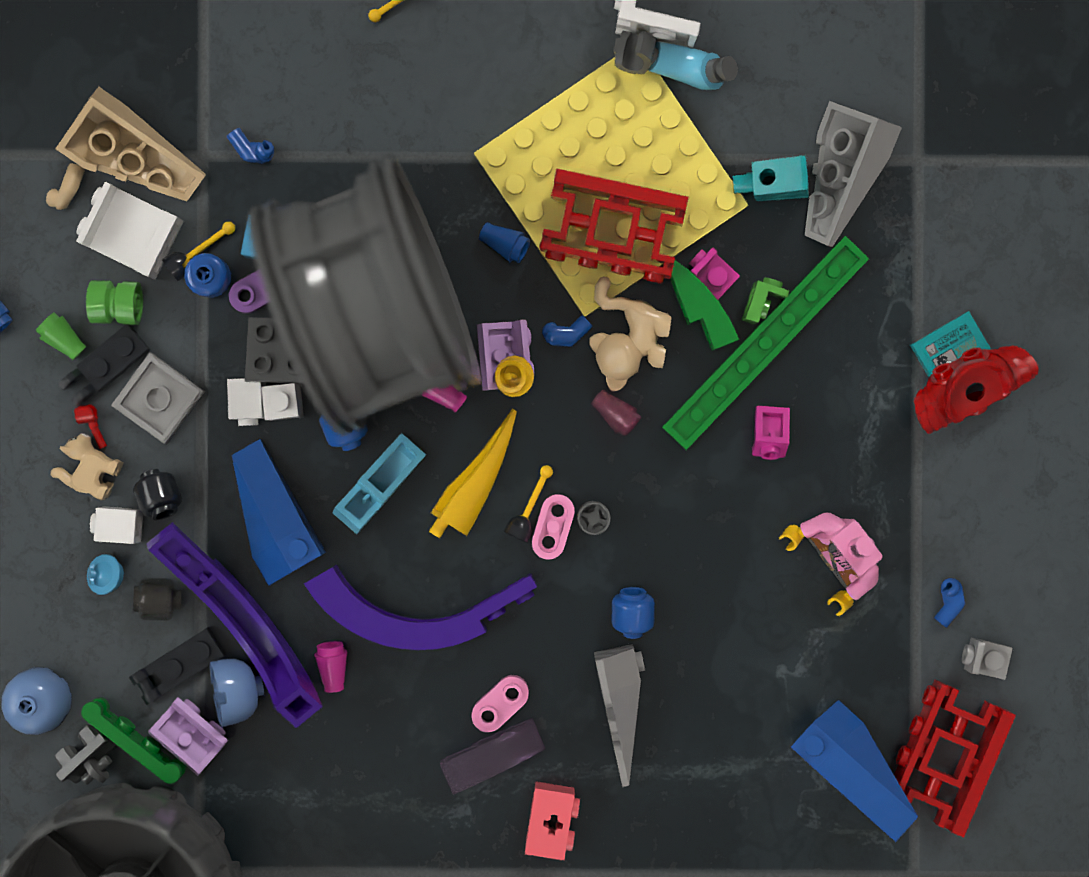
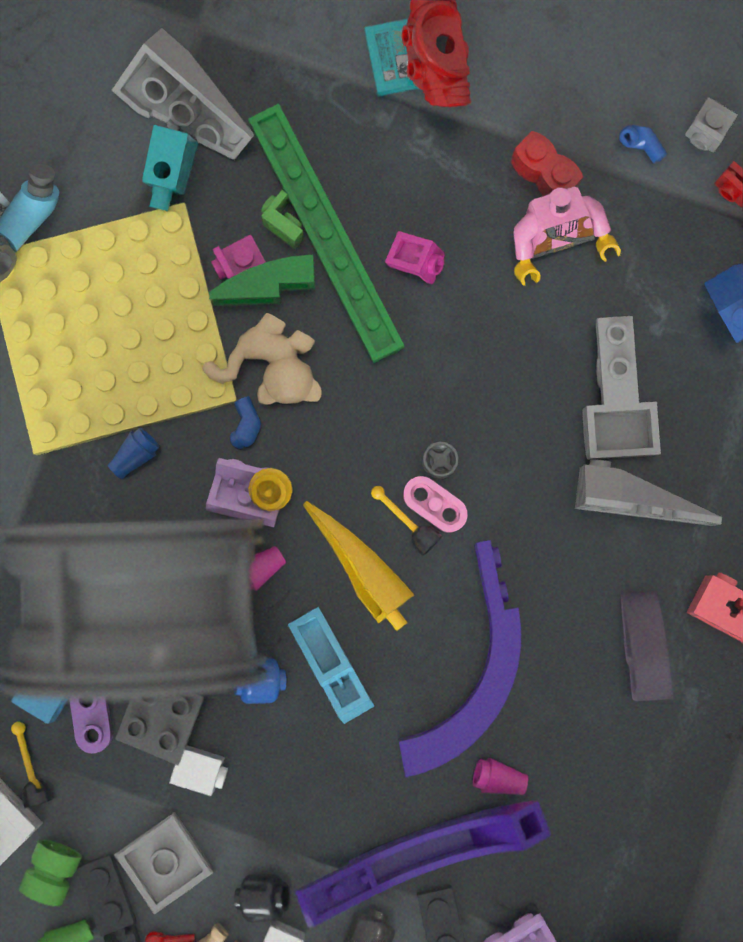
camera: 70 degrees left, 5 degrees down
blue head [184,253,231,298] -> none
medium blue cylinder [209,659,264,727] -> none
blue wedge [232,439,326,585] -> none
white brick [261,383,304,421] -> none
bright pink plate [472,675,529,732] -> none
red fence [539,168,689,283] -> none
clear pink cone [591,389,641,437] -> none
blue head [612,587,655,639] -> none
none -> red brick [511,131,583,196]
none -> light grey plate [582,316,661,460]

